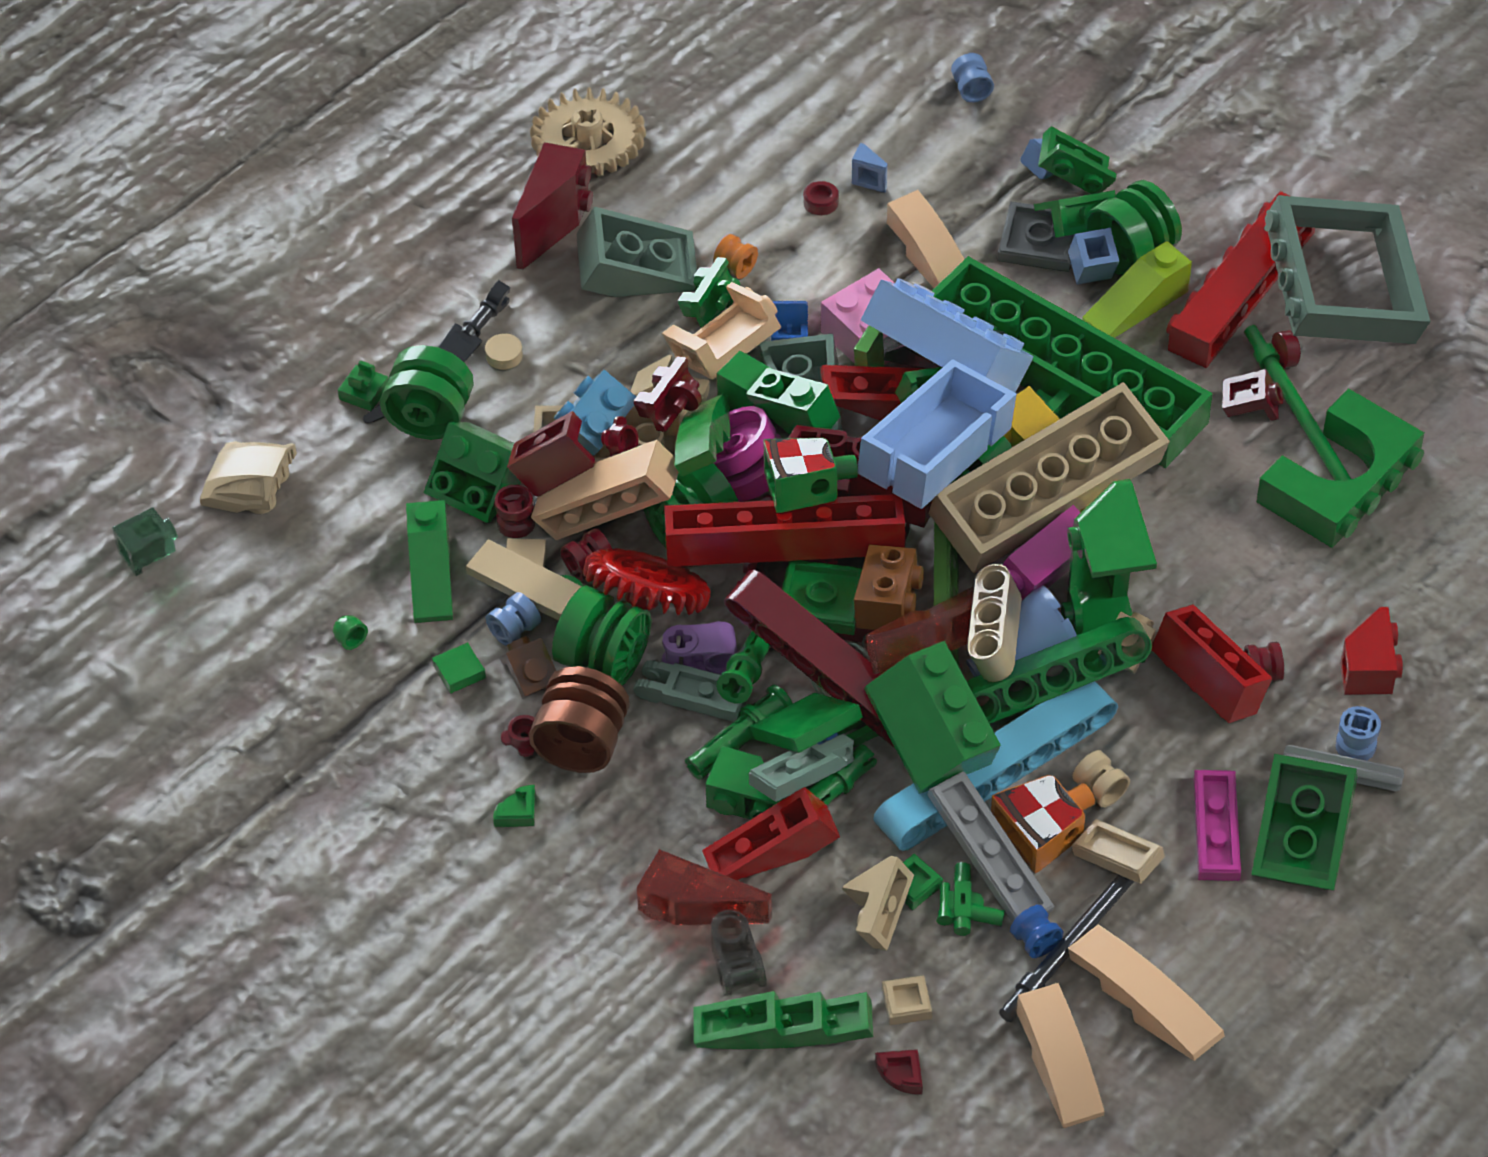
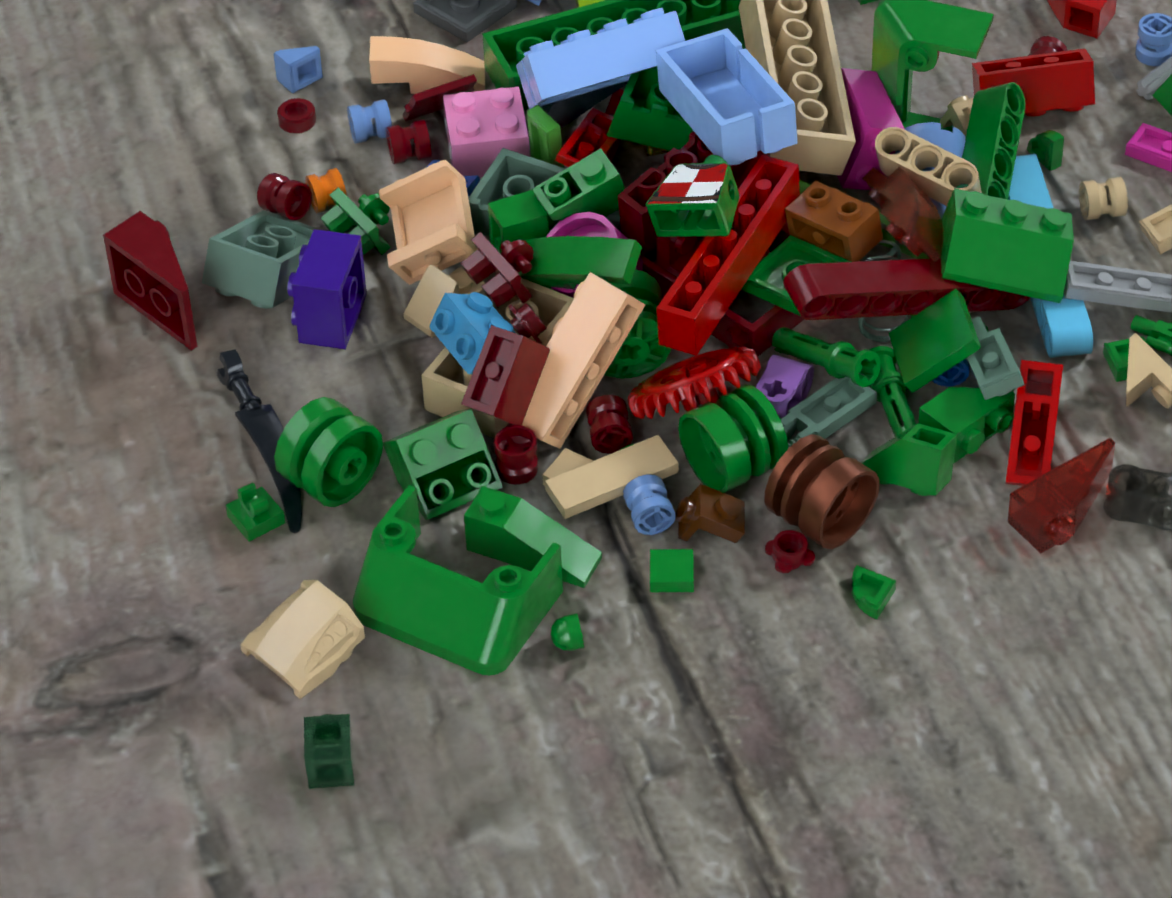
camera: 60 degrees left, 5 degrees down
tan tile [485,334,523,370] -> none
tan gear [530,87,646,177] -> none
torso [991,775,1095,874] -> none
none -> dark red wheel [257,173,312,221]
none -> dark purple brick [287,229,367,350]
none -> medium blue wheel [347,99,392,144]
none -> green windscreen [353,485,563,676]
none -> dark red wheel [386,120,432,165]
none -> dark red piece [403,74,477,122]
none -> green slope [861,423,957,496]
none -> green tile [1027,130,1064,171]

